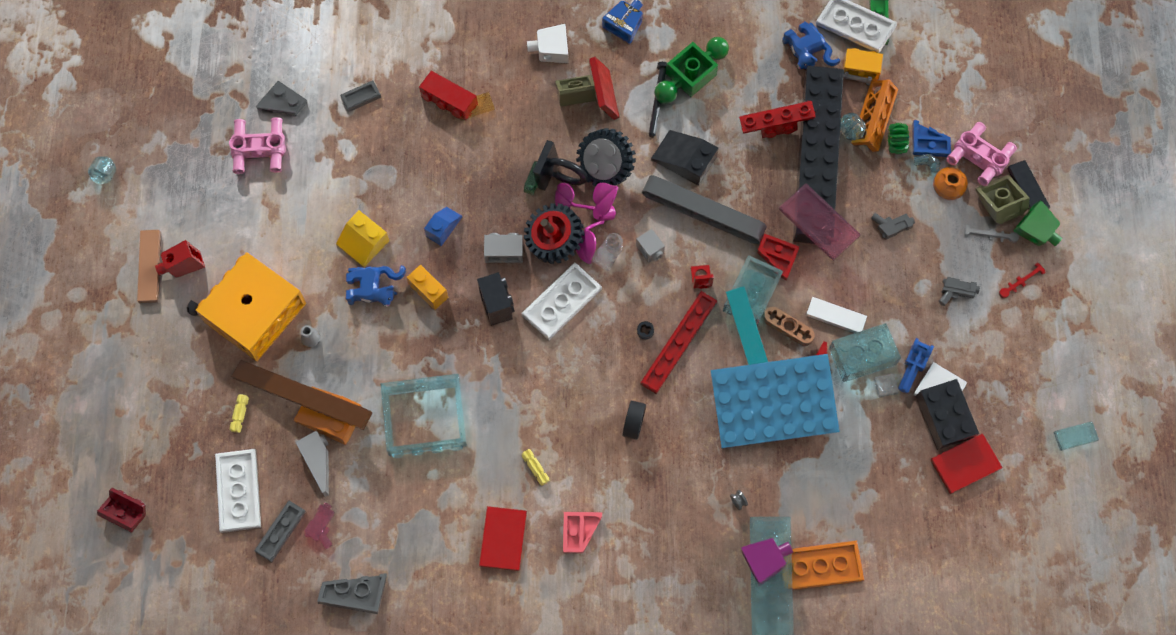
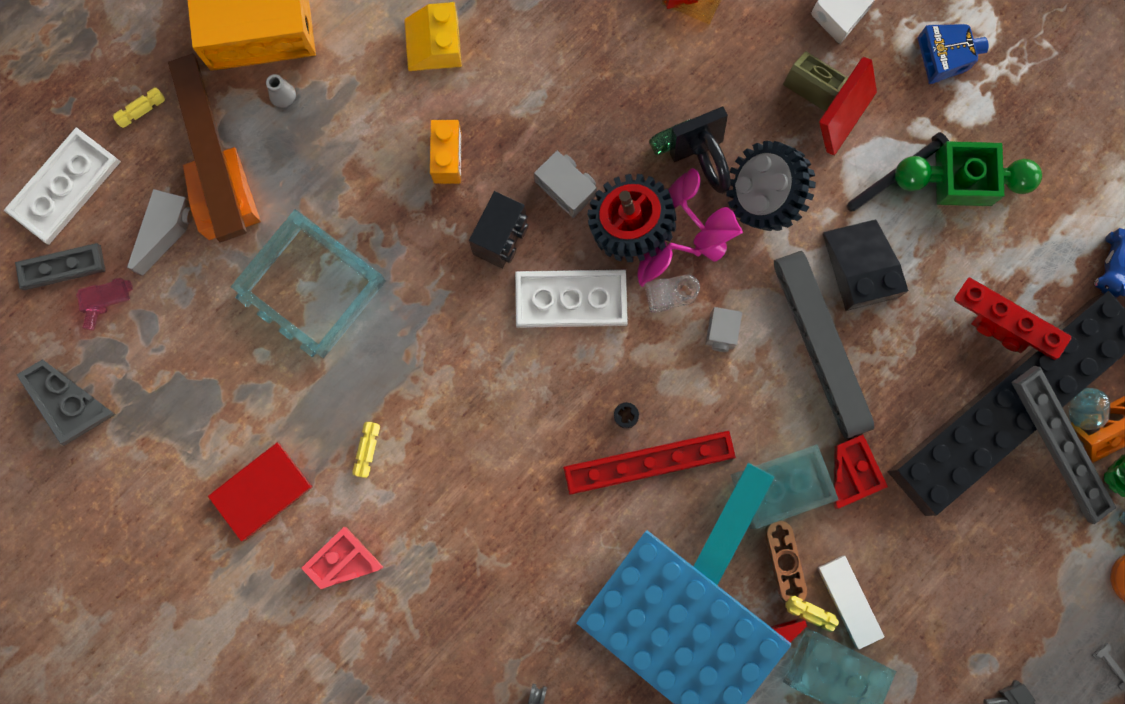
camera: 45 degrees right, 10 degrees up
blue animal [346,265,406,307] -> none
blue slope [424,207,462,246] -> none
black tyre [622,400,646,440] -> none
red bracket [690,265,714,289] -> none
clear pink tile [779,184,861,261] -> none
dark grey piece [871,213,915,239] -> none
none -> light yellow axle [785,596,839,632]
none -> dark grey tile [1011,366,1116,524]

